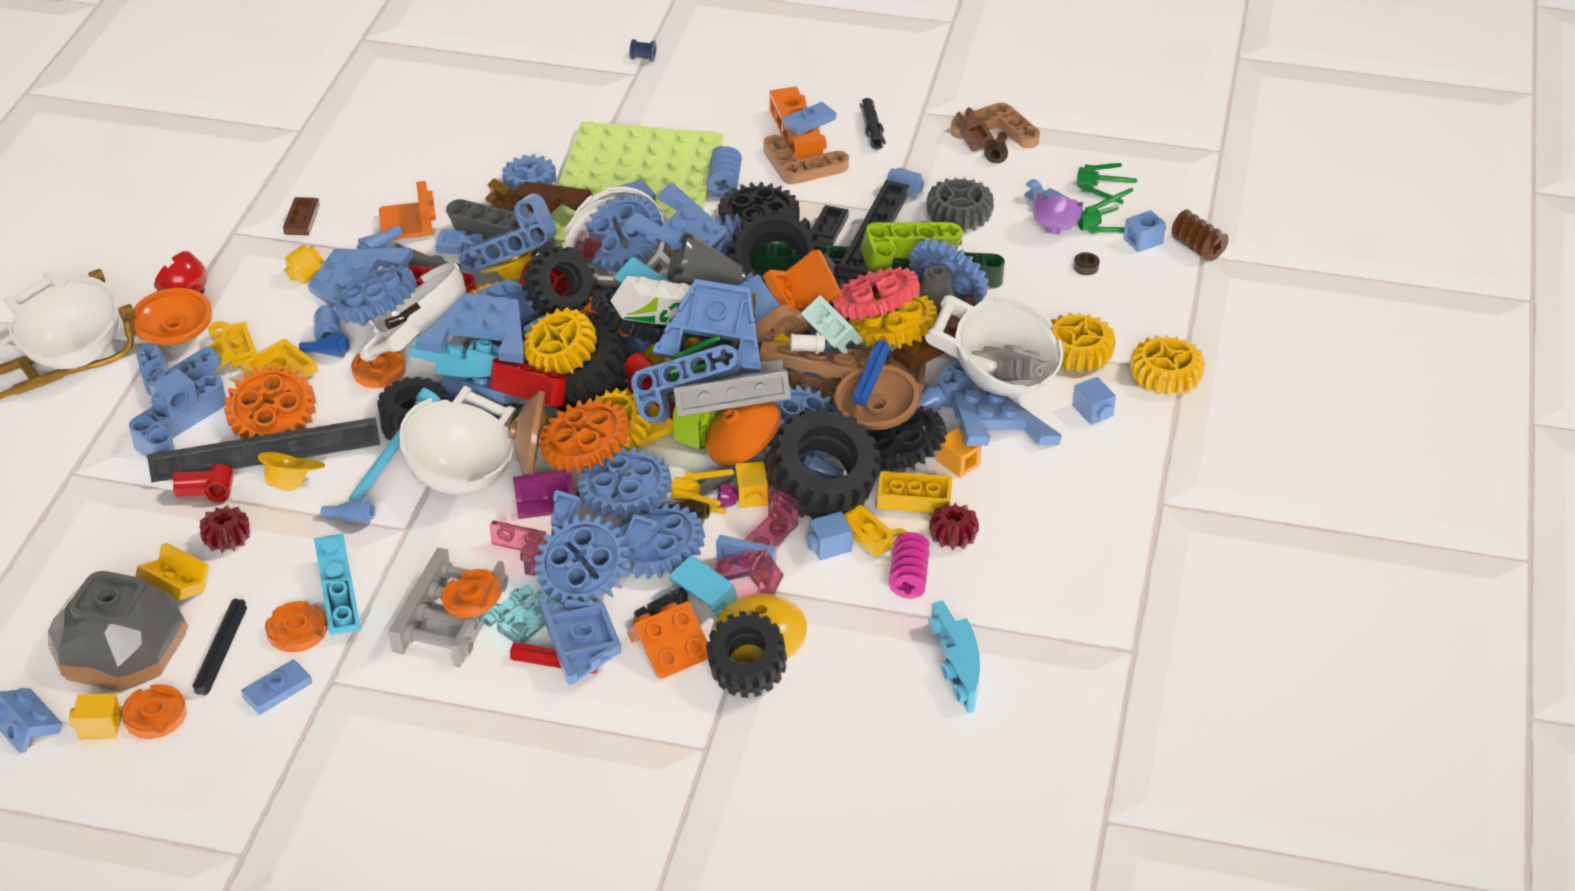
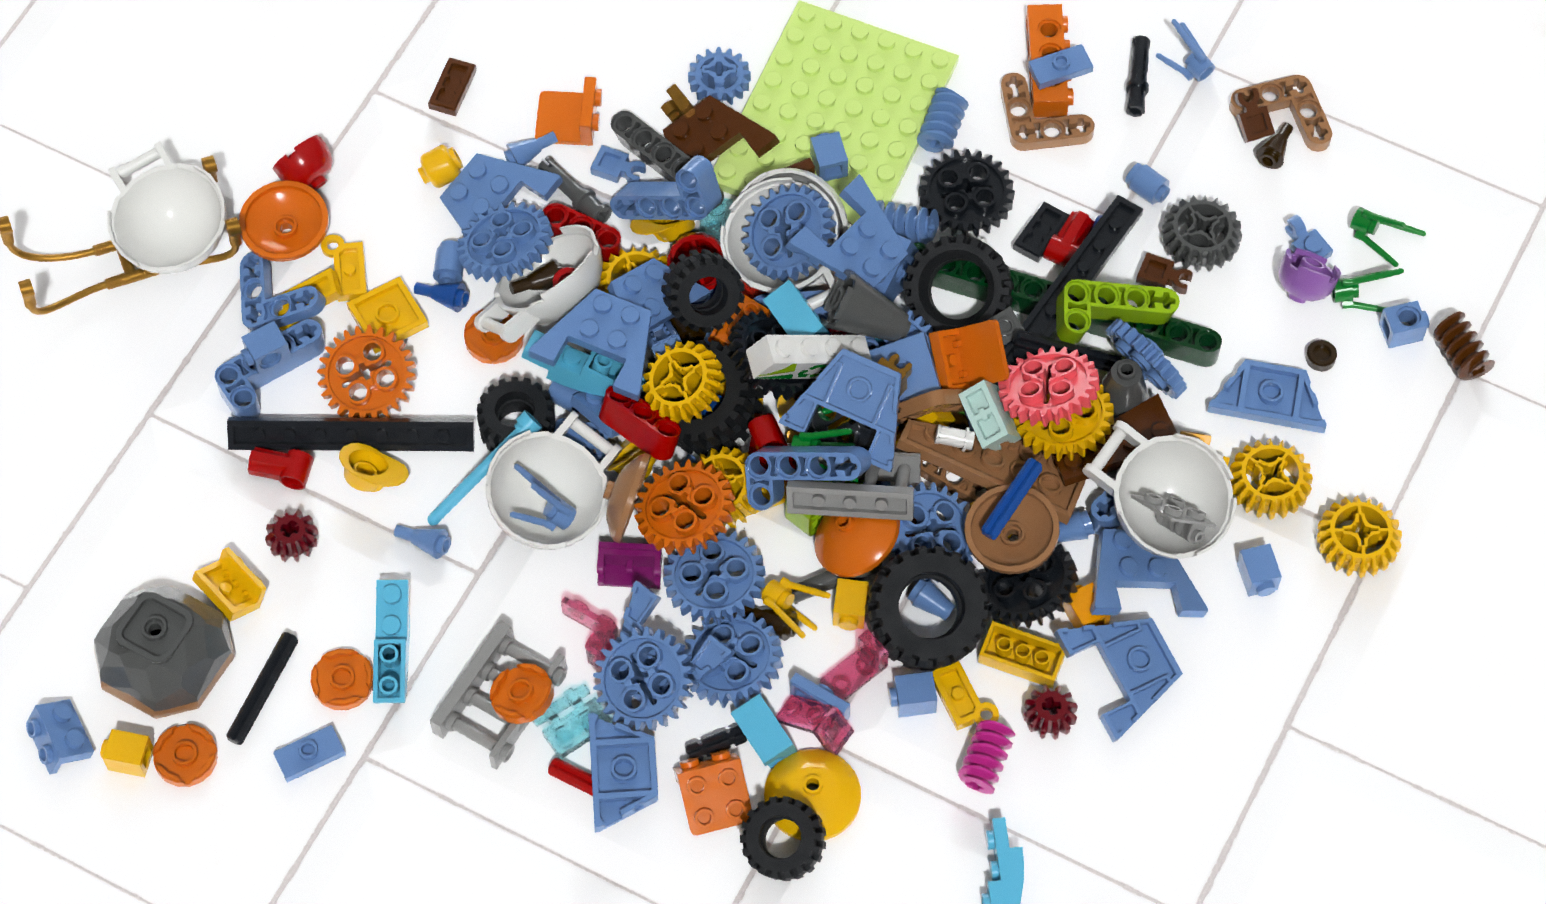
camera: 15 degrees right, 20 degrees up
clear red slope [573,228,603,261] -> none
magenta hinge [717,484,738,507] -> none
none -> medium blue plant [510,464,576,531]
none -> red piece [1043,210,1095,268]
none -> medium blue wing [1054,618,1183,743]
none -> medium blue plant [1156,19,1215,82]
none -> medium blue wing [1207,359,1327,434]

